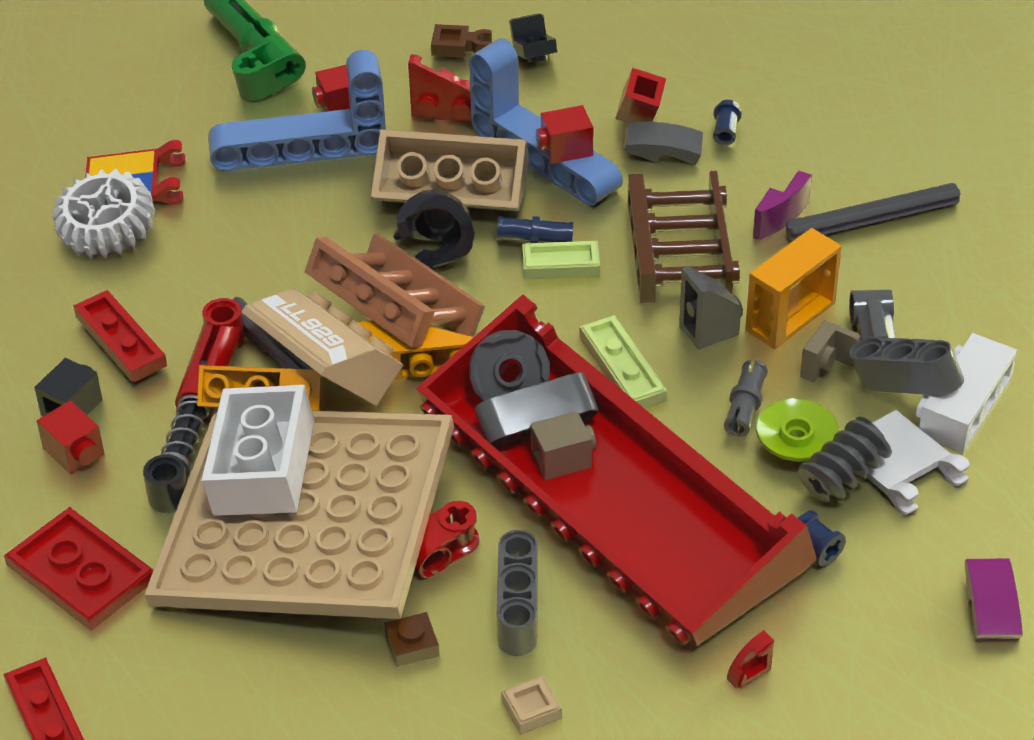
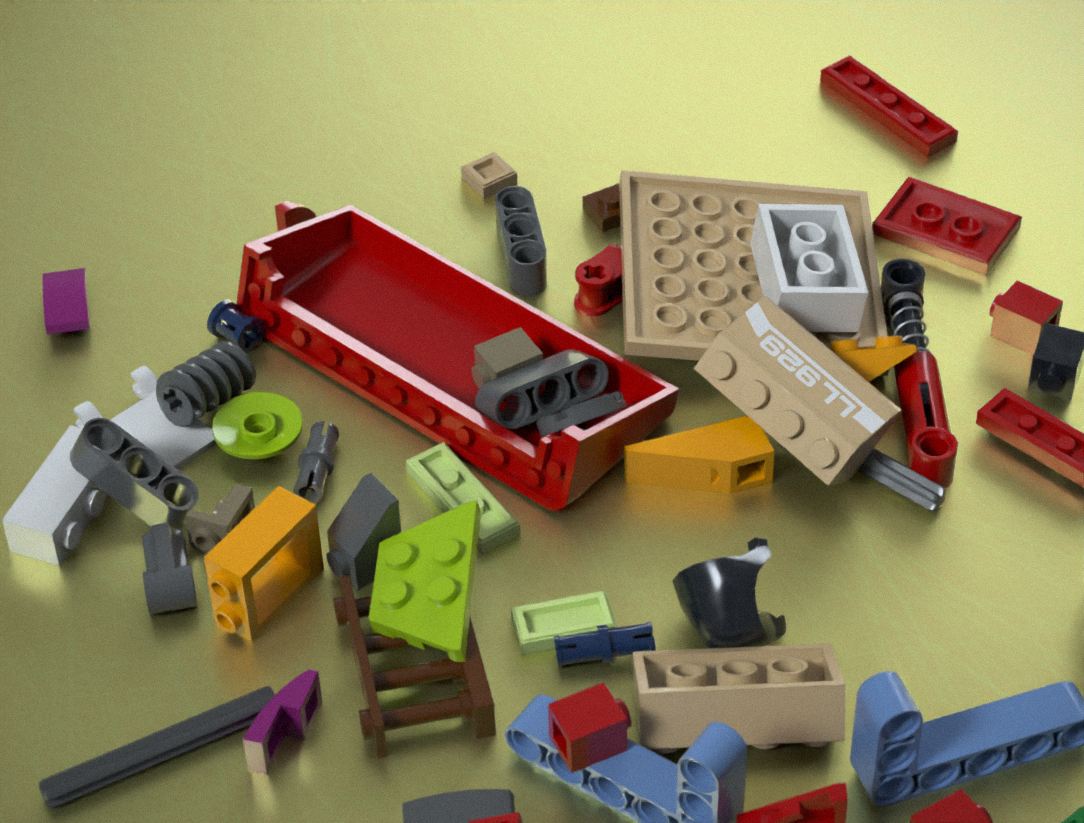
camera: 170 degrees right, 0 degrees up
nougat fence [304,233,485,348] -> none
none -> lime wing [369,500,481,662]

